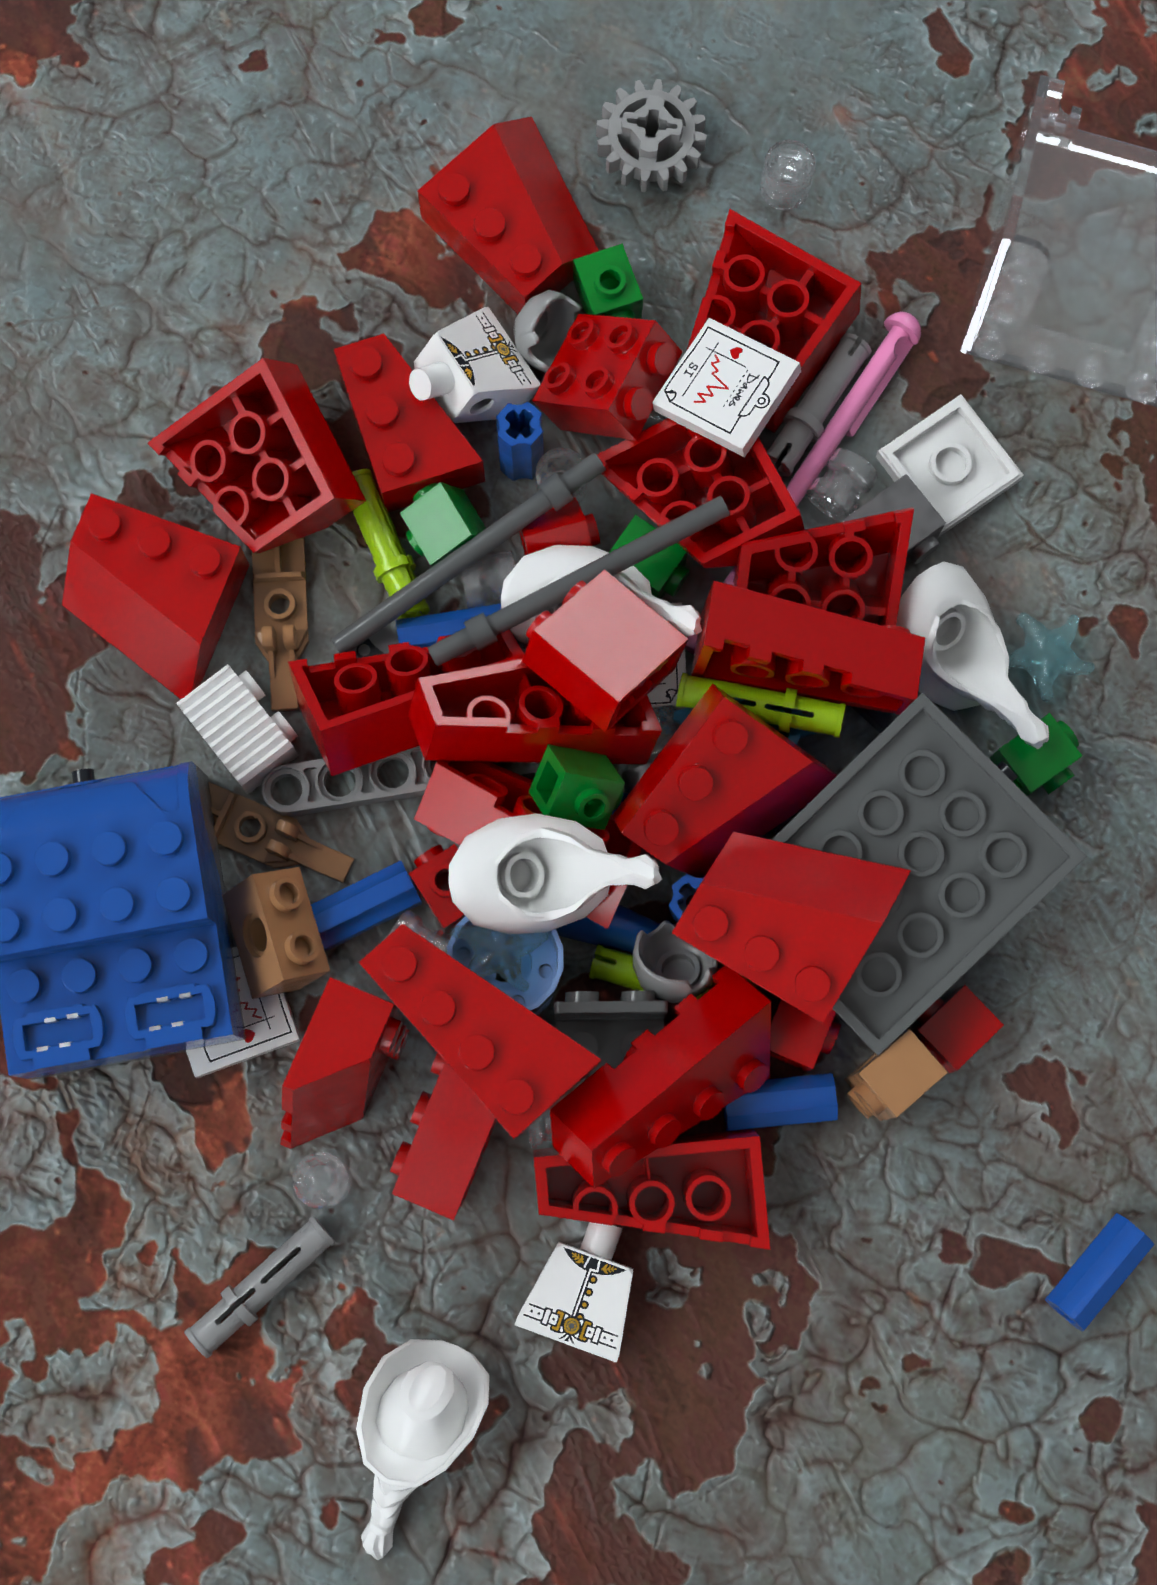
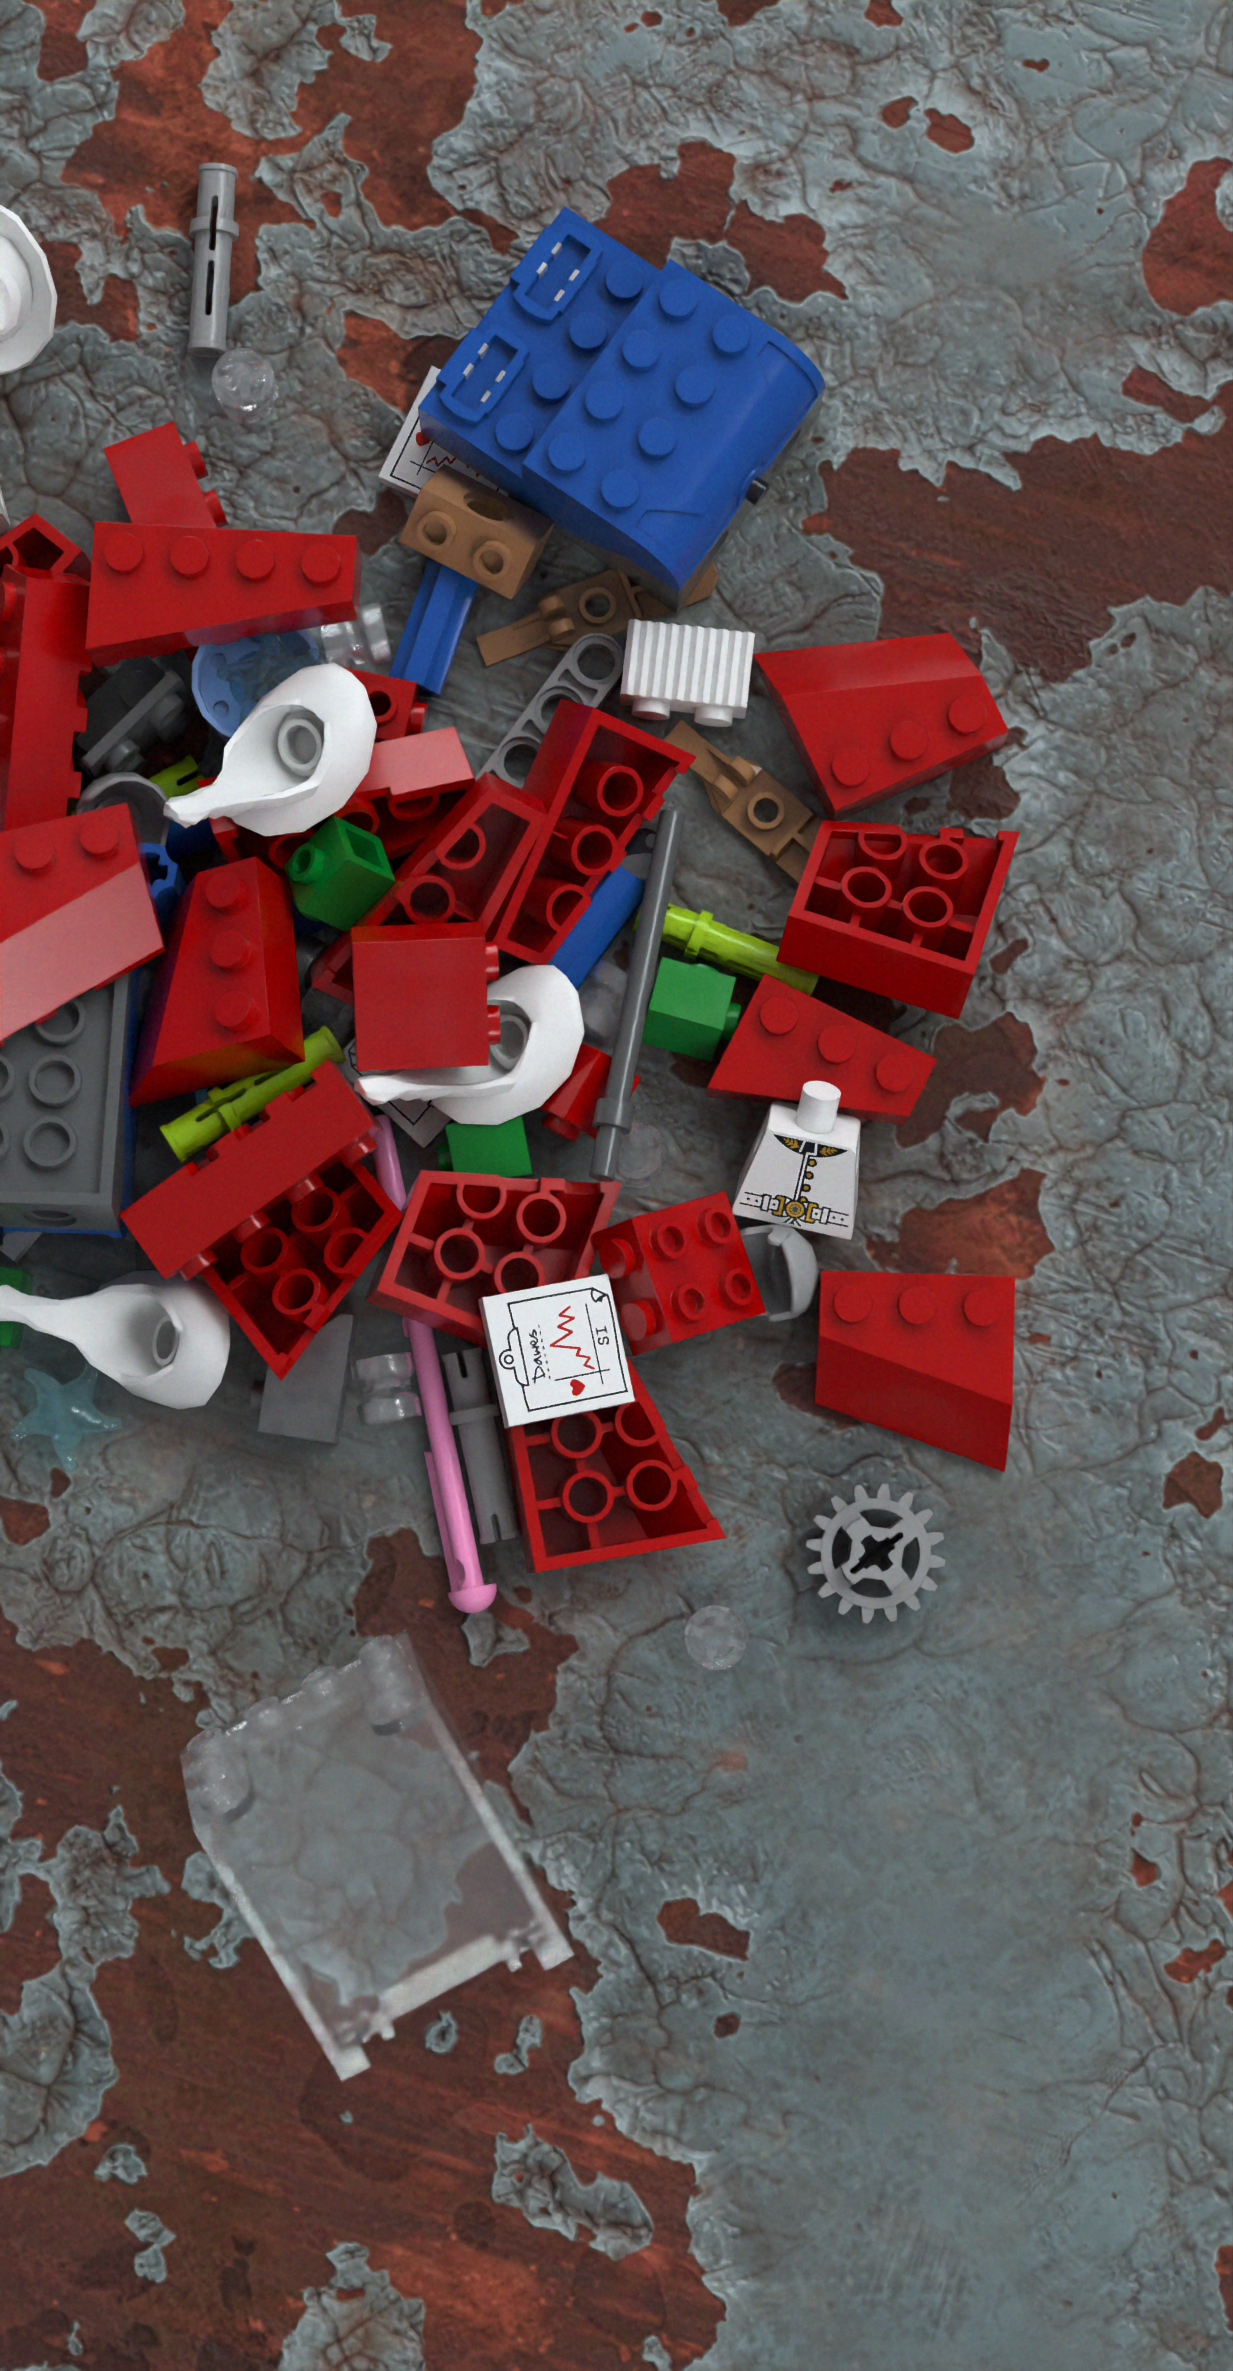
camera: 140 degrees right, 5 degrees up
red wedge [280,977,410,1149] -> none
dark grey bar [427,496,730,667] -> none
blue axle [496,402,544,481] -> none
green brick [573,244,643,319] -> none
white tile [876,394,1024,538] -> none

